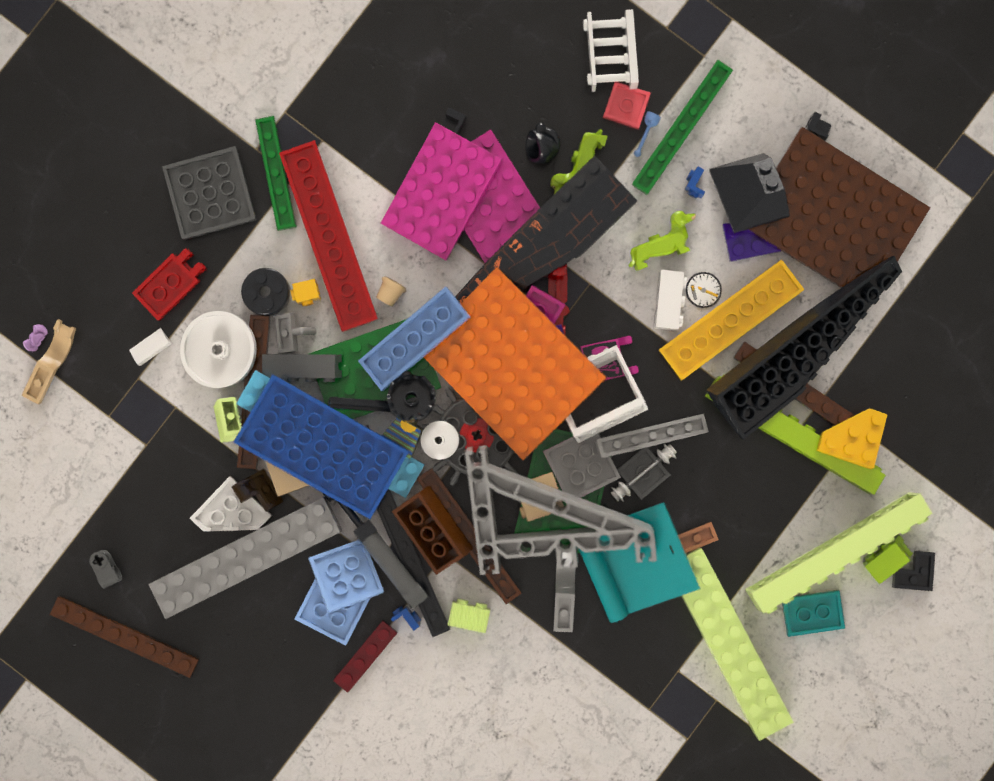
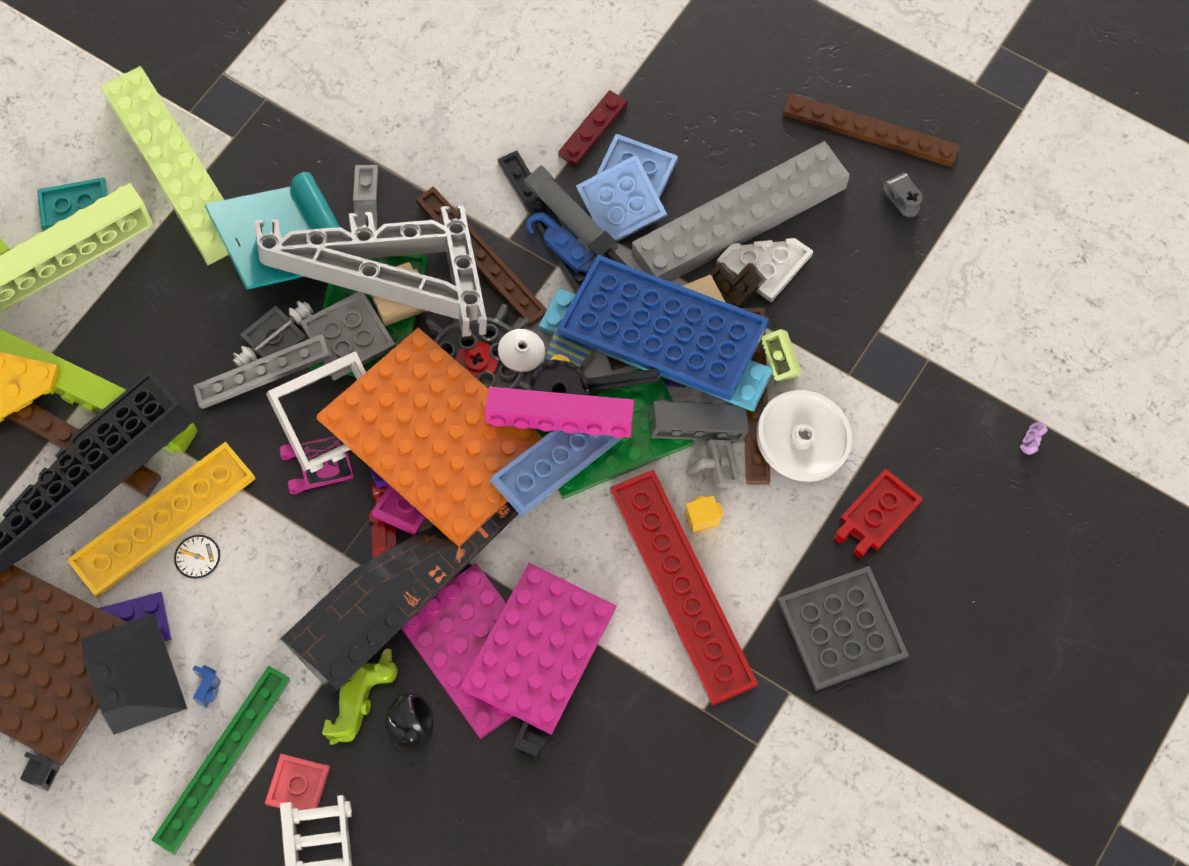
camera: 175 degrees right, 20 degrees down
tan piece [21,319,76,404] -> none
white slope [129,328,172,366] -> none
black plate [241,268,291,317] -> none
green tile [255,116,297,231] -> none
tan piece [376,276,406,307] -> none
blue bracket [391,606,421,631] -> none
reddish brown brick [392,486,473,575] -> none
yellowish green brick [448,598,490,633] -> none
lime animal [628,211,696,271] -> none
medium blue hinge [634,111,661,157] -> none
white brick [654,270,687,331] -> none
nougat plate [670,522,719,553] -> none
none -> dark pink brick [485,387,634,438]
none -> blue plate [526,212,594,273]

